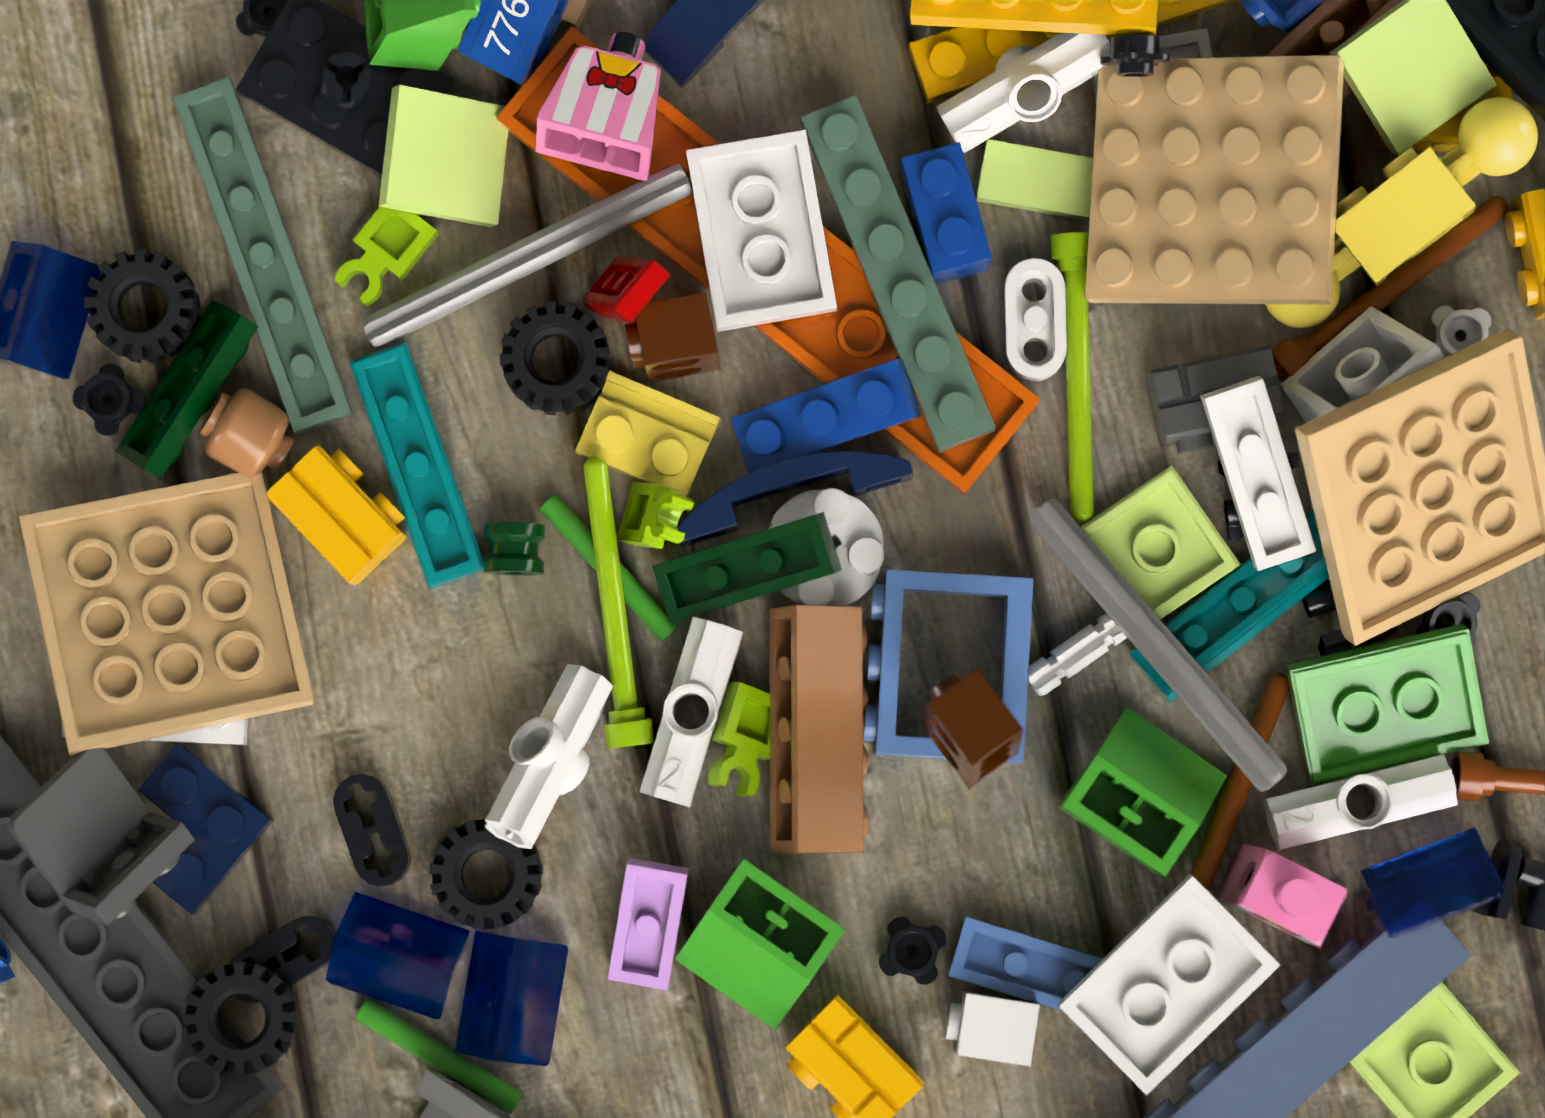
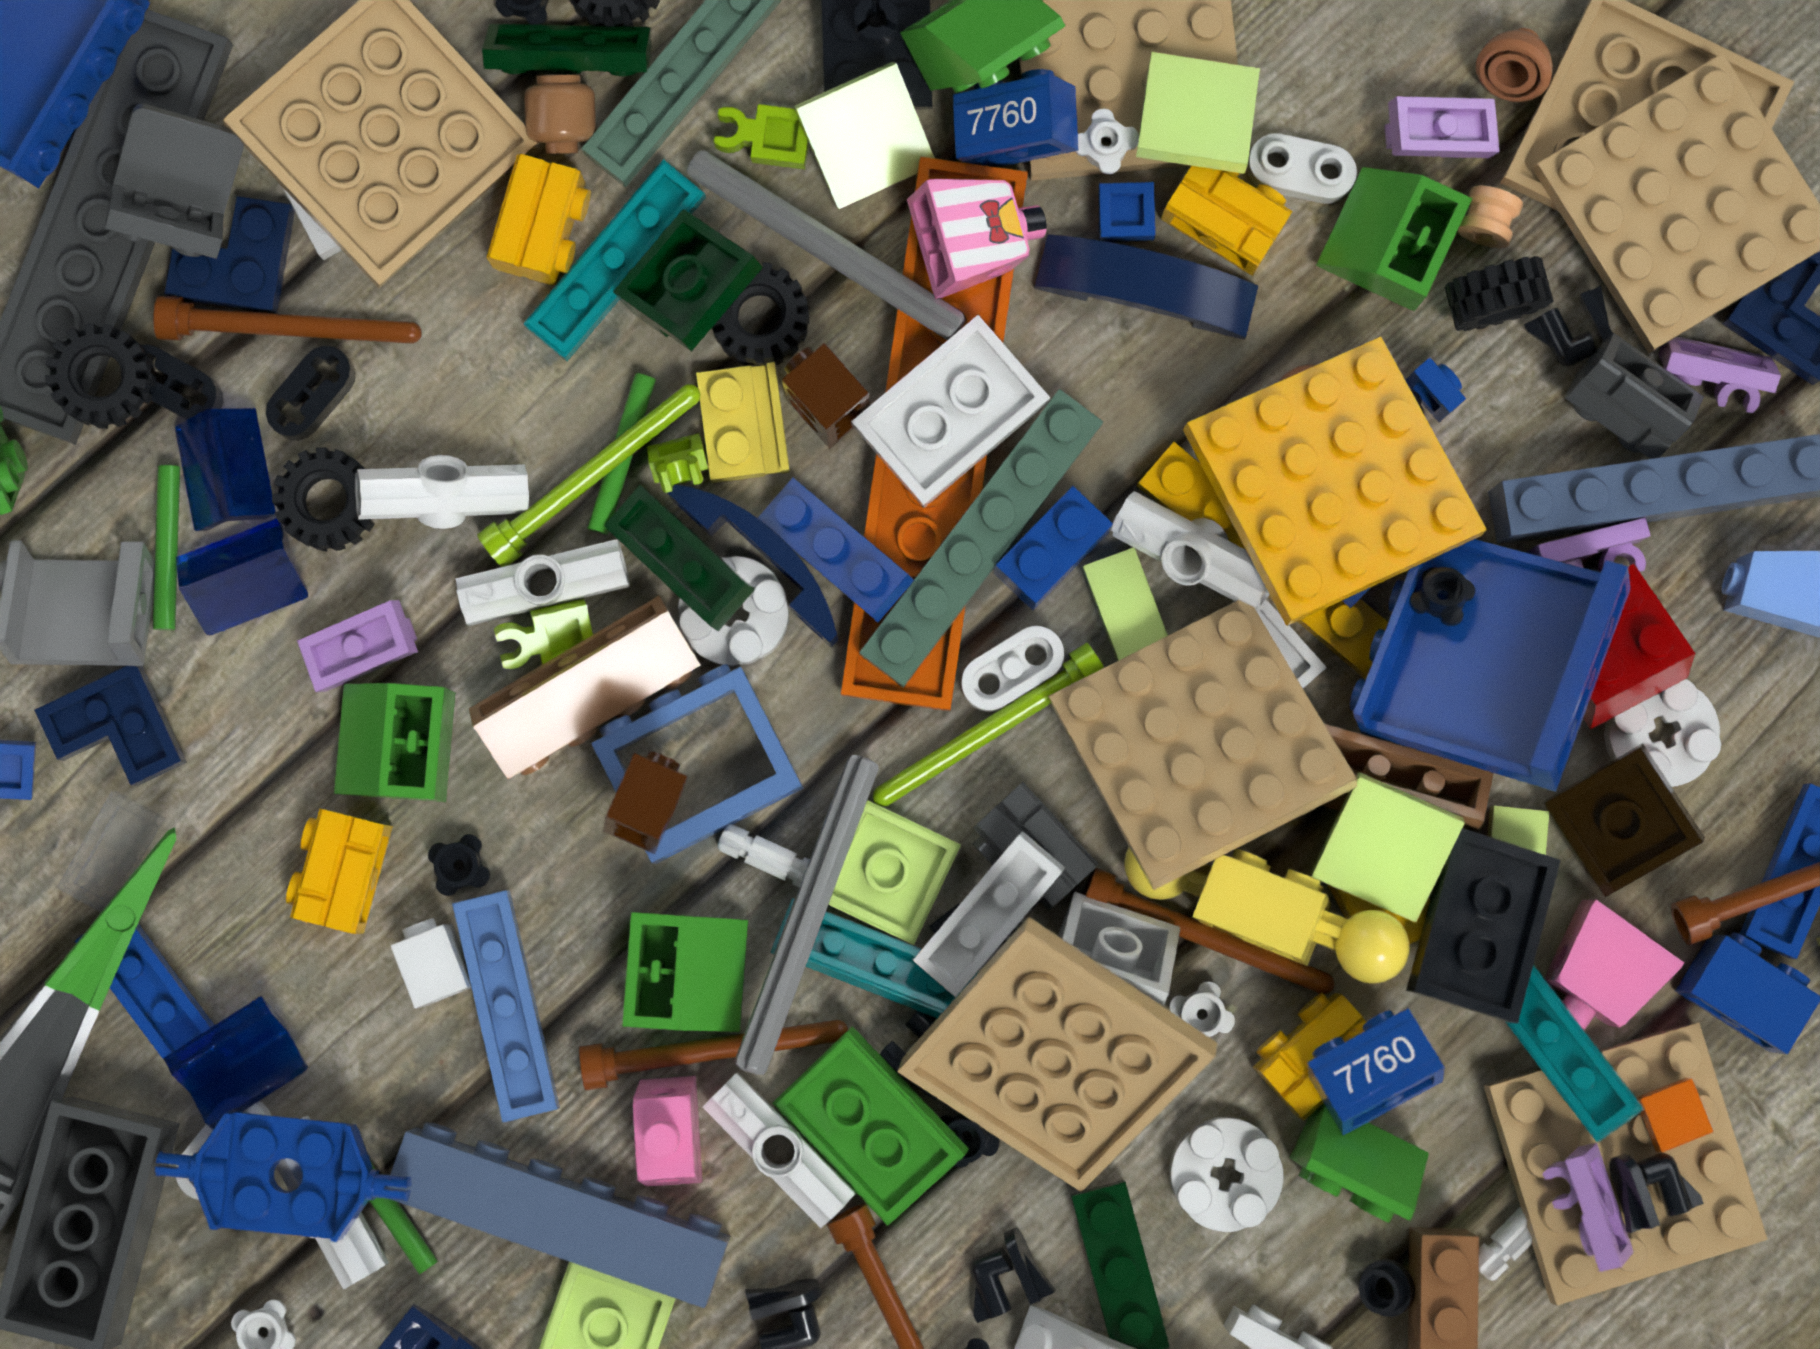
camera: 55 degrees right, 0 degrees up
dark green wheel [484,522,545,576] -> none
red tile [582,256,671,323] -> none
white plate [1058,873,1280,1095] -> none
black plate [1100,35,1170,77] -> none
clear blue panel [1359,827,1504,938] -> none
none -> dark orange piece [154,295,422,344]
none -> dark green plate [613,209,763,352]

